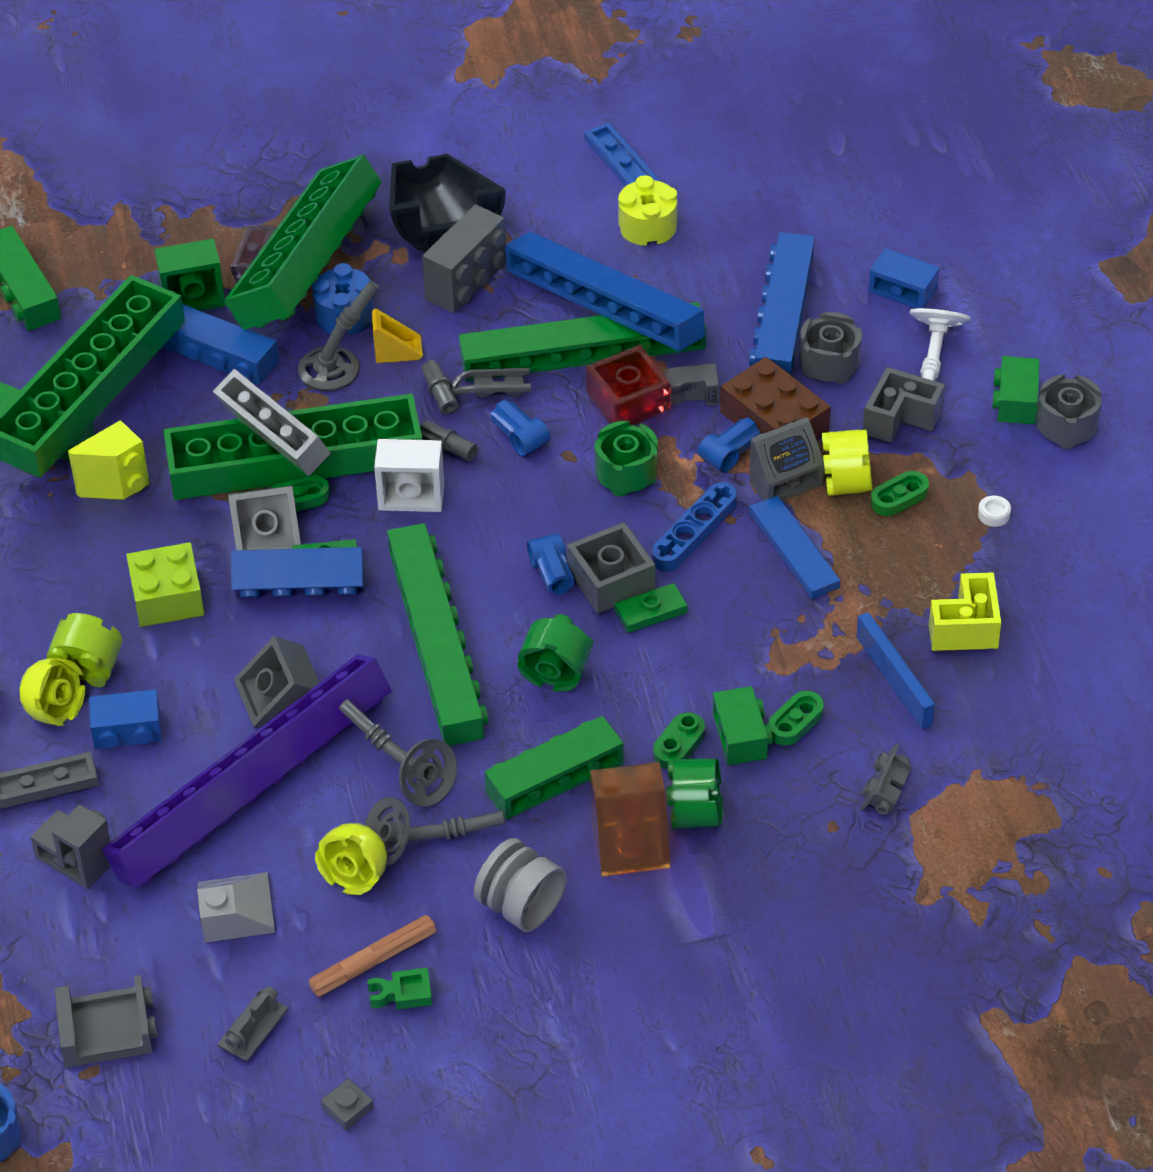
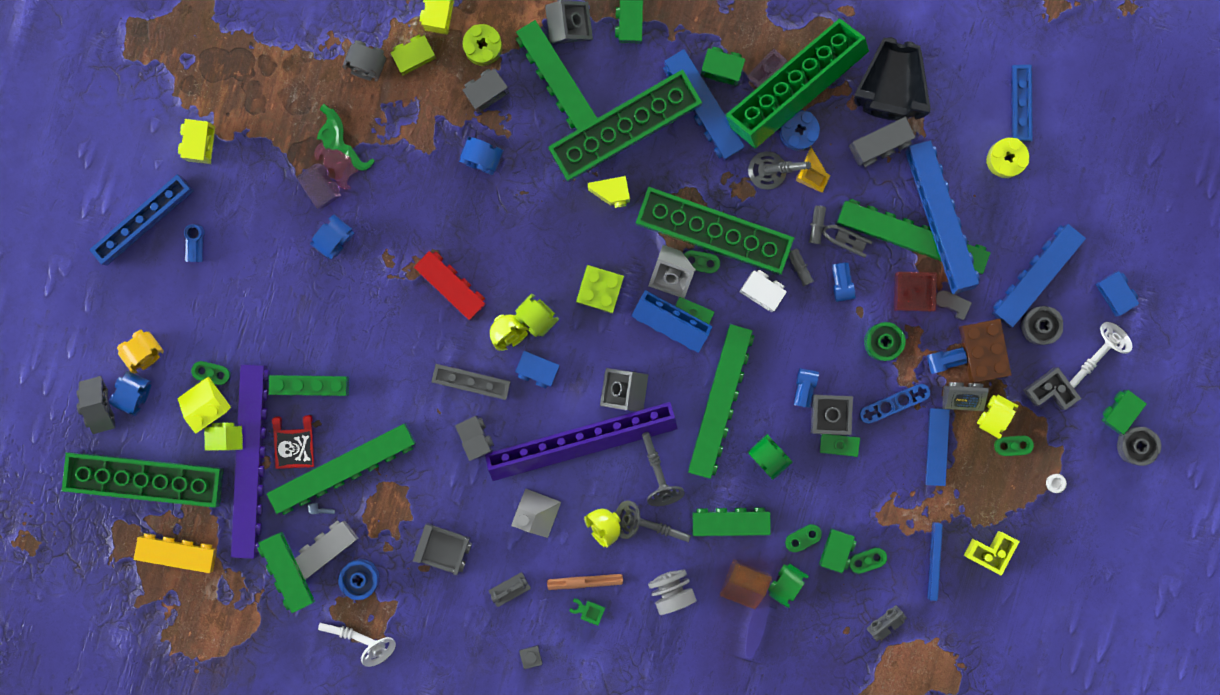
camera: 25 degrees right, 40 degrees up
light grey brick [212,369,331,476] -> none

